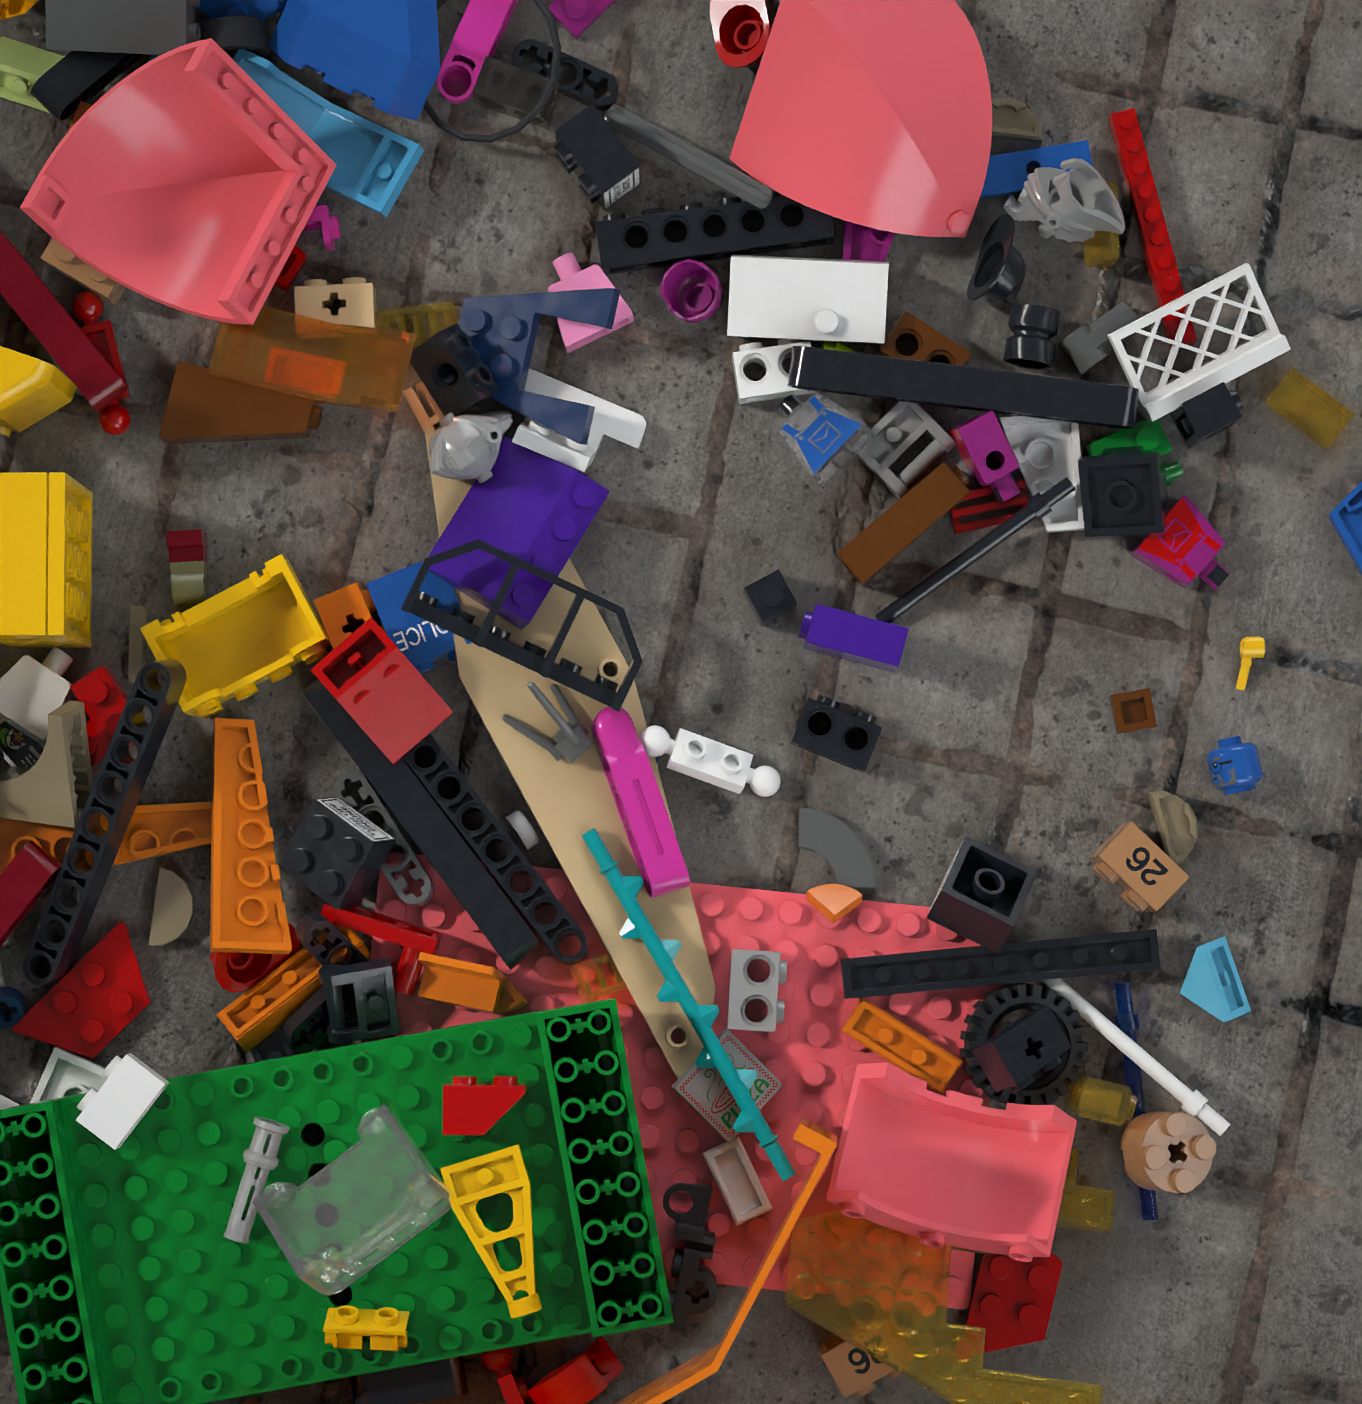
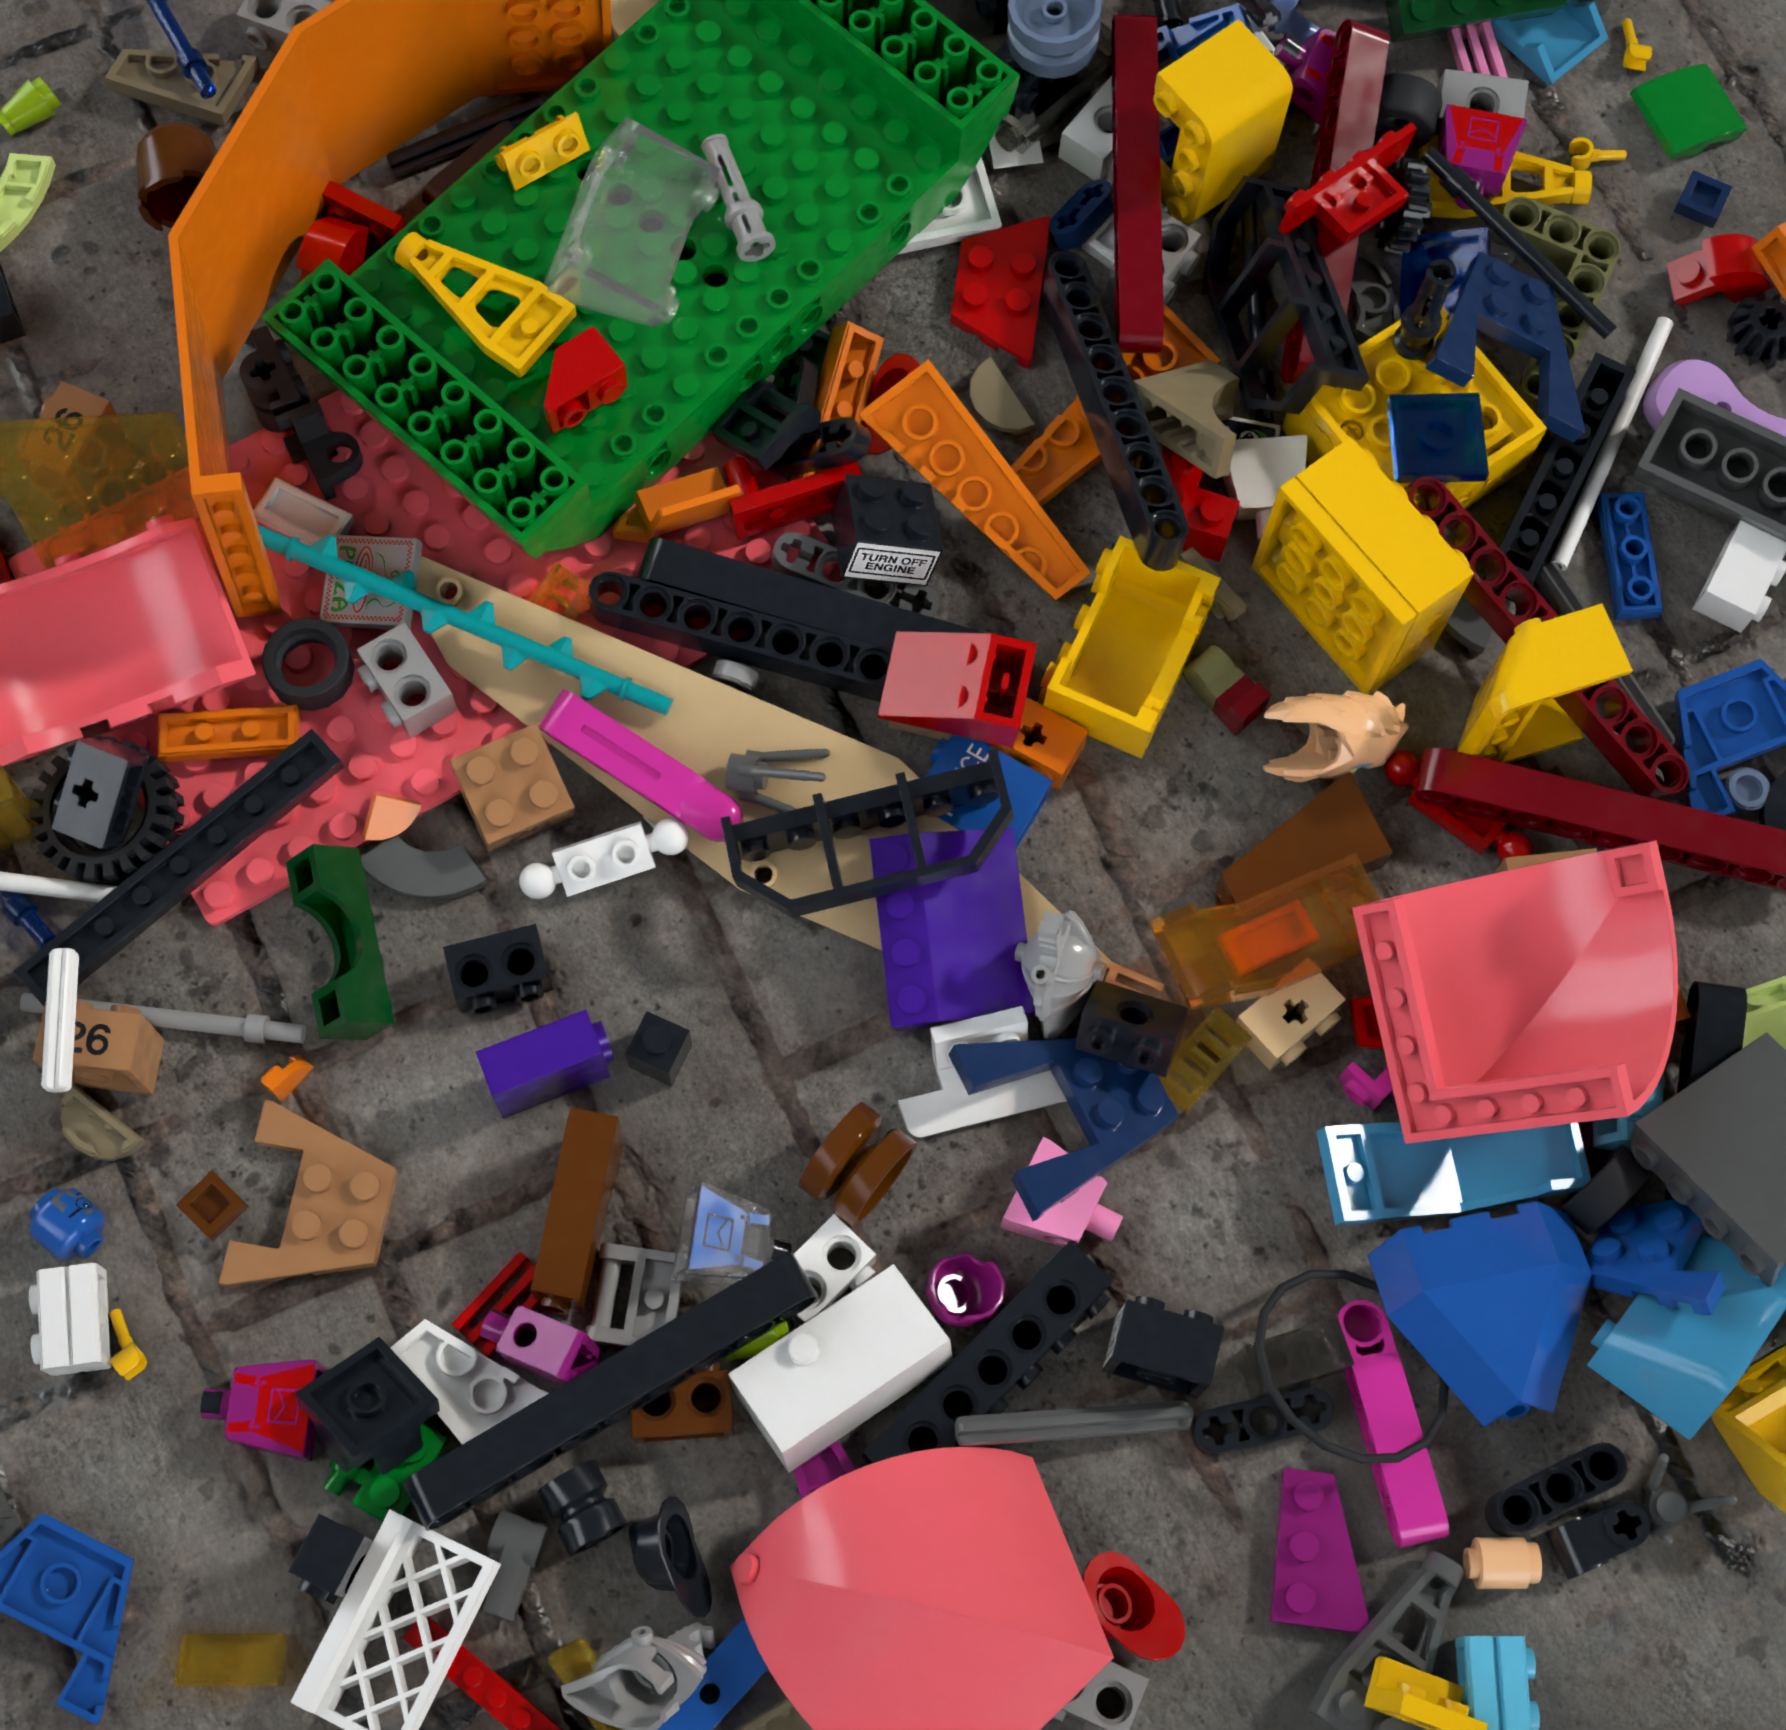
camera: 140 degrees right, 15 degrees down
white brick [76,1053,170,1150] -> none
black bar [875,477,1076,623] -> none
black brick [927,836,1037,954] -> none
none -> light grey bar [20,993,306,1044]
none -> white brick [29,1263,111,1376]
none -> white axle [41,948,79,1093]
none -> medium nougat wing [219,1100,398,1288]
none -> orange tile [260,1055,314,1103]
none -> black tyre [262,618,355,711]
none -> dark green arch [286,844,394,1040]
none -> medium nougat brick [450,723,575,853]
none -> reddish brown wheel [798,1102,918,1228]
none -> light nougat head [1263,690,1409,782]

